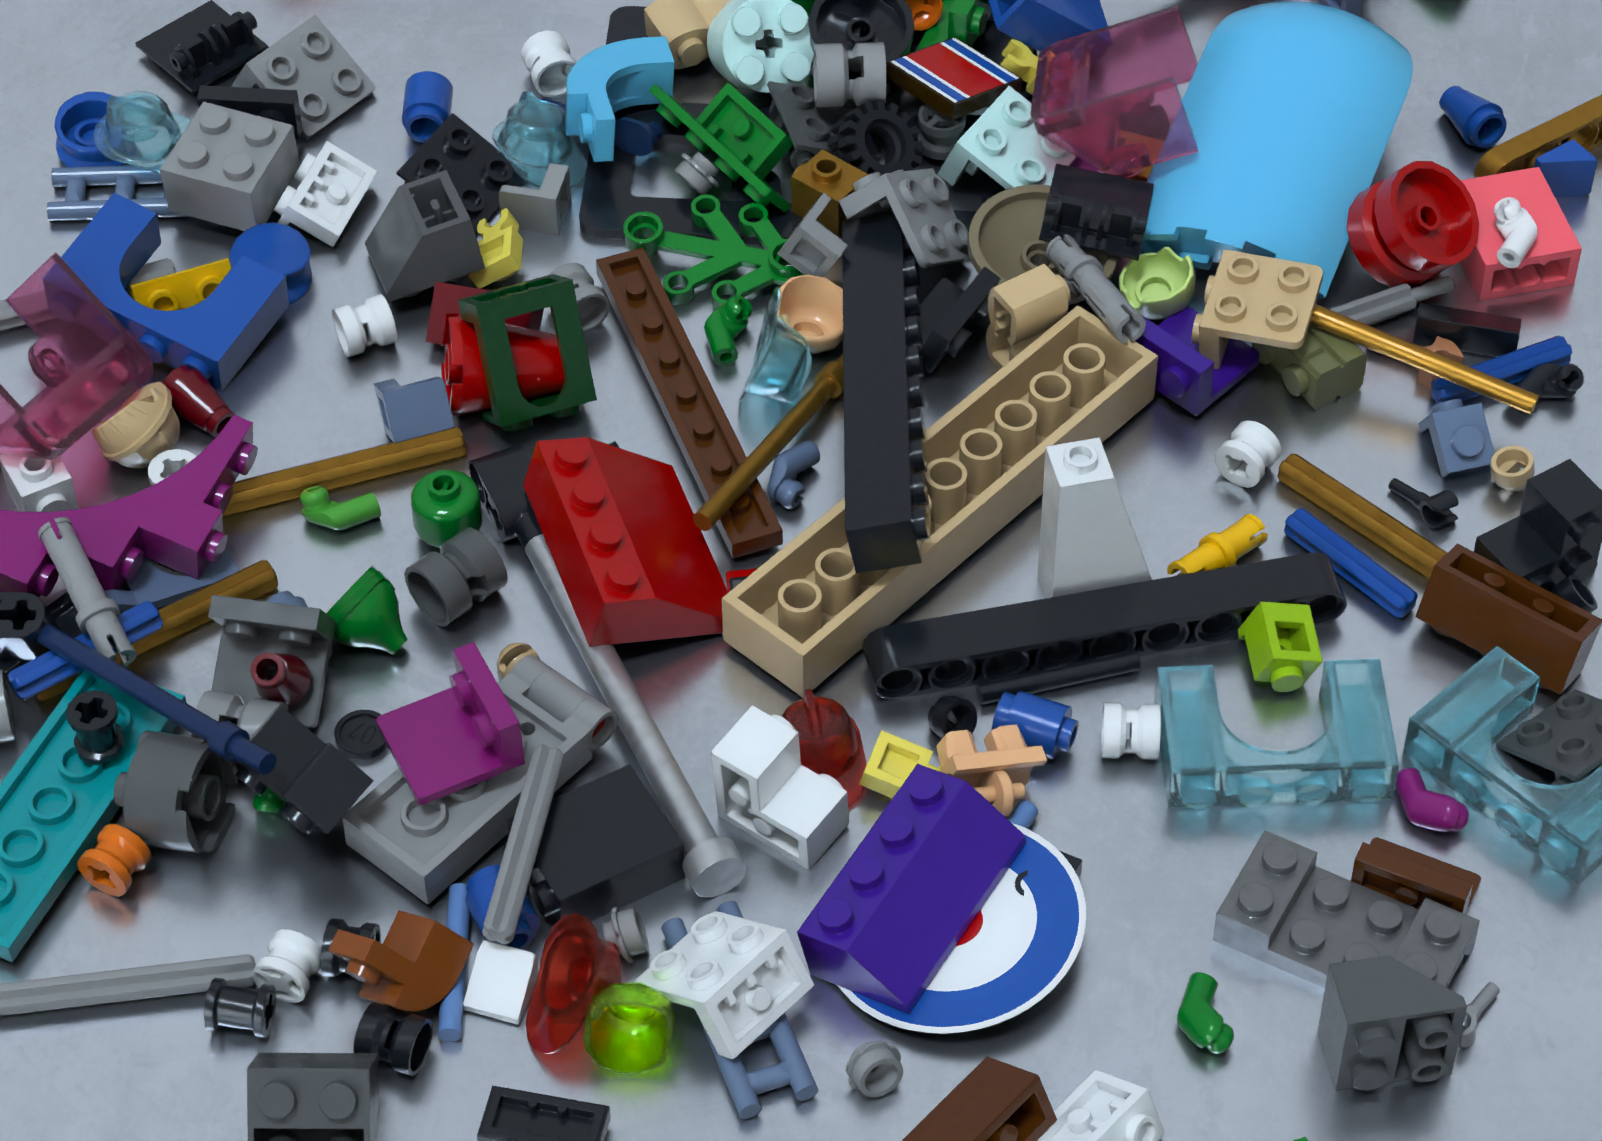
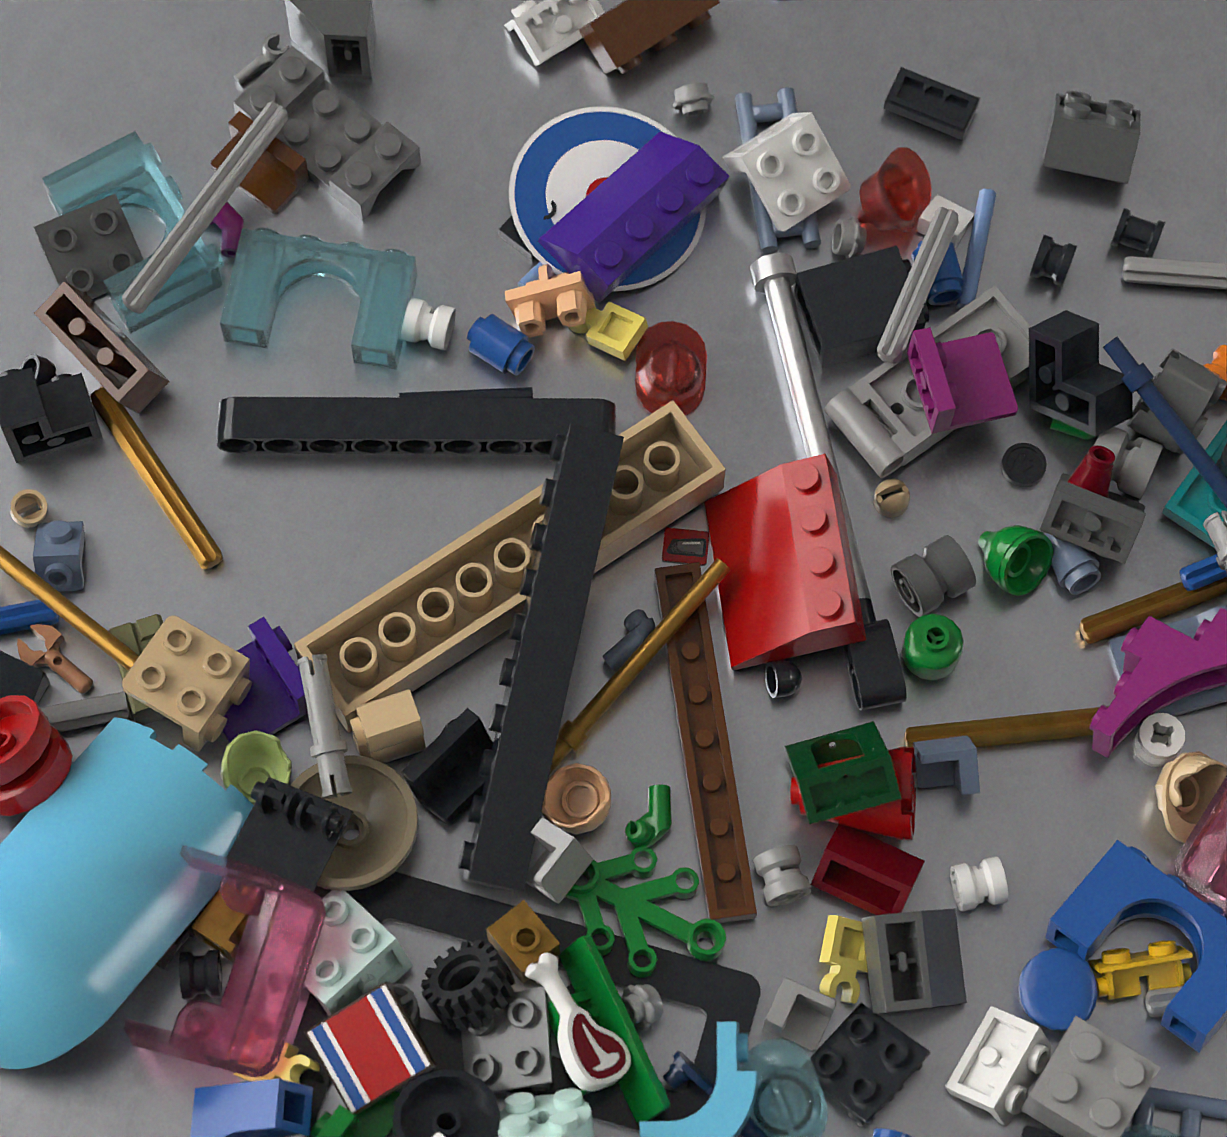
camera: 170 degrees left, 20 degrees up
dark red cone [162,366,235,438] -> none
white wheel [252,929,321,1003] -> none
bright green arm [300,486,381,531] -> none
dark orange brick [328,910,474,1012] -> none
black wheel [354,1002,433,1076] -> none
clear neon green hair [583,982,676,1074] -> none
white brick [711,705,849,870] -> none
clear light blue piece [738,287,812,403] -> none
light grey wheel [813,42,886,108] -> none
light grey bracket [839,168,970,268] -> none
black hinge [928,696,977,738] -> none
white slope [1038,437,1152,598] -> none
yellow pin [1167,514,1268,576] -> none
green arm [1177,972,1234,1054] -> none
white wheel [1214,420,1281,488] -> none
lime brick [1237,601,1323,692] -> none
blue axle [1284,508,1418,618] -> none
black hand [1388,478,1459,529] -> none
none -> light grey axle [122,102,288,314]
none -> white piece [525,952,631,1092]

